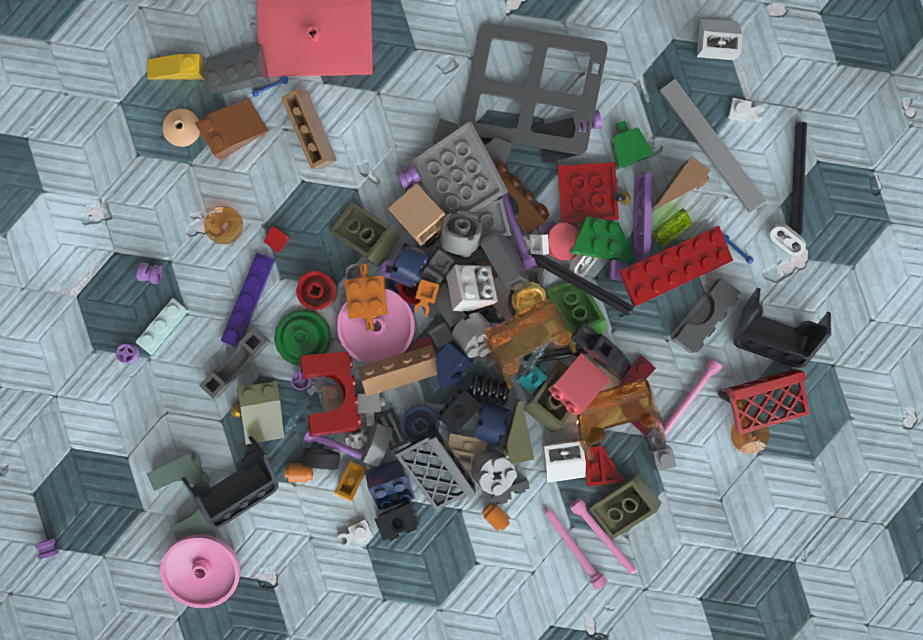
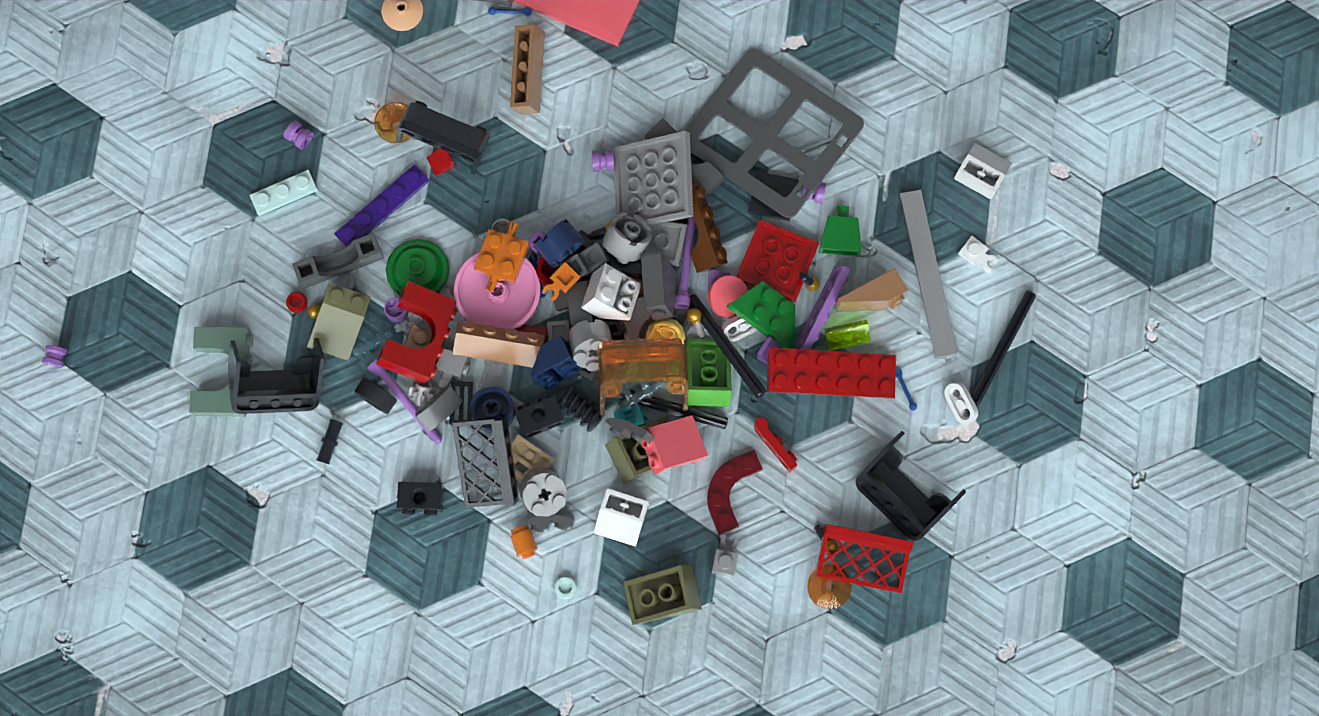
camera: 30 degrees right, 10 degrees down
medium lavender wheel [116,344,140,363] -> none
bright pink dish [160,534,240,608] -> none
dark orange slope [195,98,269,160] -> none
orange brick [285,463,313,482] -> none
red brick [296,271,338,311] -> none
olive slope [329,202,400,267] -> none
light orange slope [334,461,367,502] -> none
white plate [337,518,374,548] -> none
dark blue slope [365,460,415,510] -> none
light nougat brick [388,184,446,246] -> none
dark blue brick [474,401,511,446] -> none
olive slope [503,399,534,464] -> none
white plate [523,234,549,255] -> none
bright pink piece [545,509,608,590] -> none
bright pink piece [569,498,636,574] -> none
black slope [570,322,631,381] -> none
clear orange windscreen [576,379,665,461] -> none
red wing [583,445,624,487] -> none
bright pink piece [659,358,722,436] -> none
dark grey arch [672,278,740,353] -> none
none -> red plate [286,292,308,313]
none -> black pin [316,419,343,465]
none -> black windscreen [396,101,490,175]
none -> light aqua tile [554,576,577,599]
none -> dark grey slope [605,418,655,444]
none -> piece [686,308,705,338]
none -> red plate [754,417,798,473]

